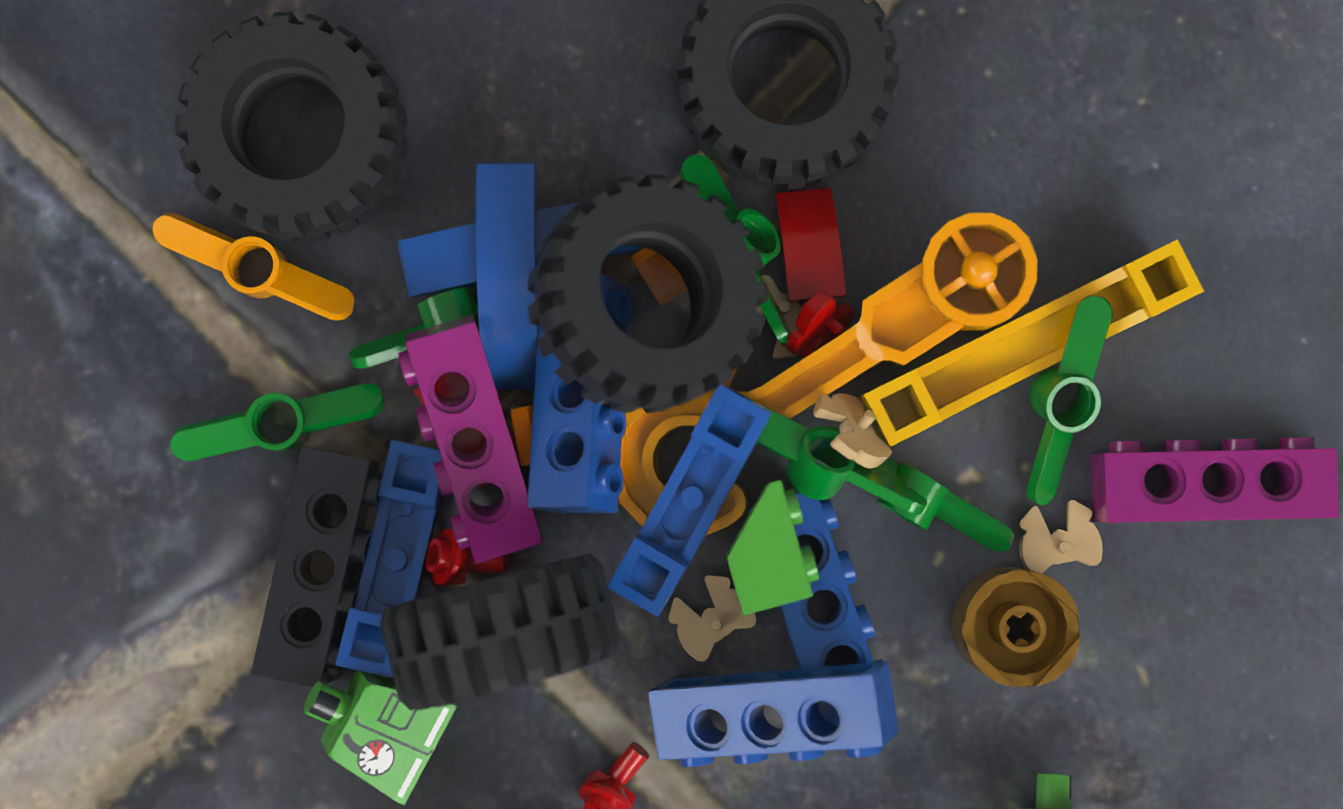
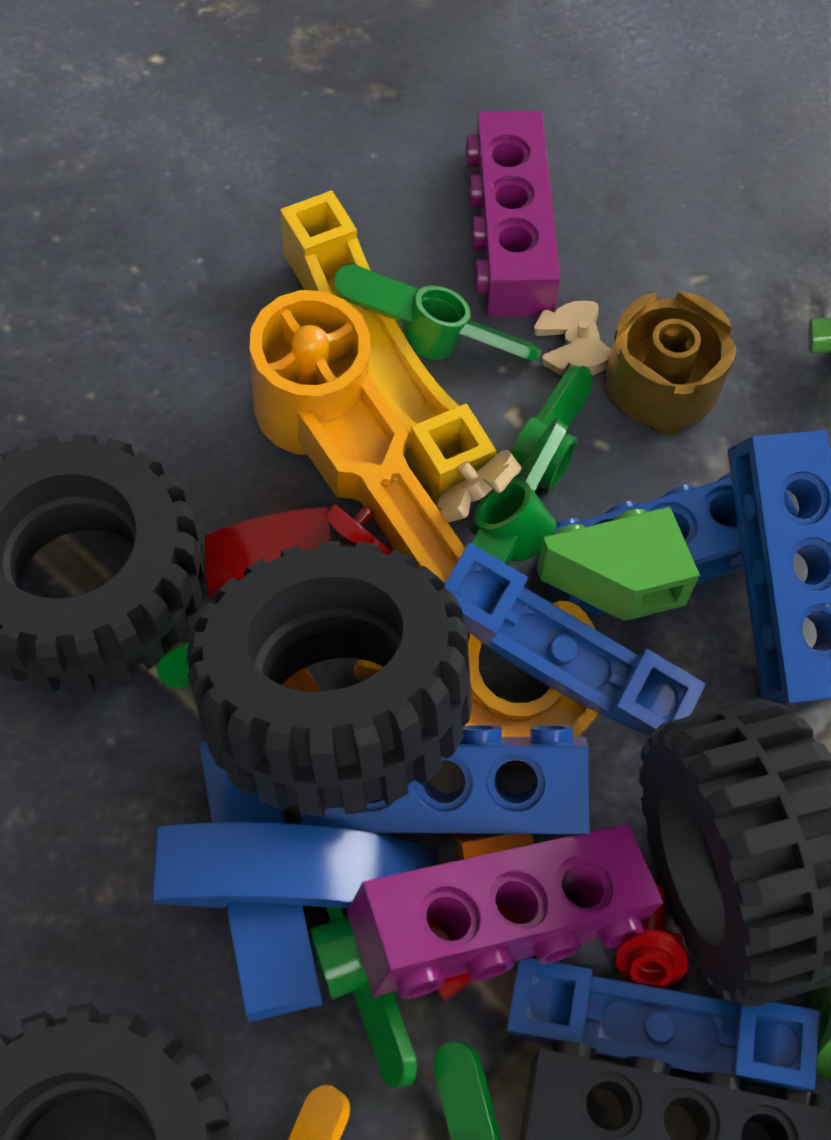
camera: 95 degrees left, 25 degrees down
tan piece [668,575,757,661] -> none

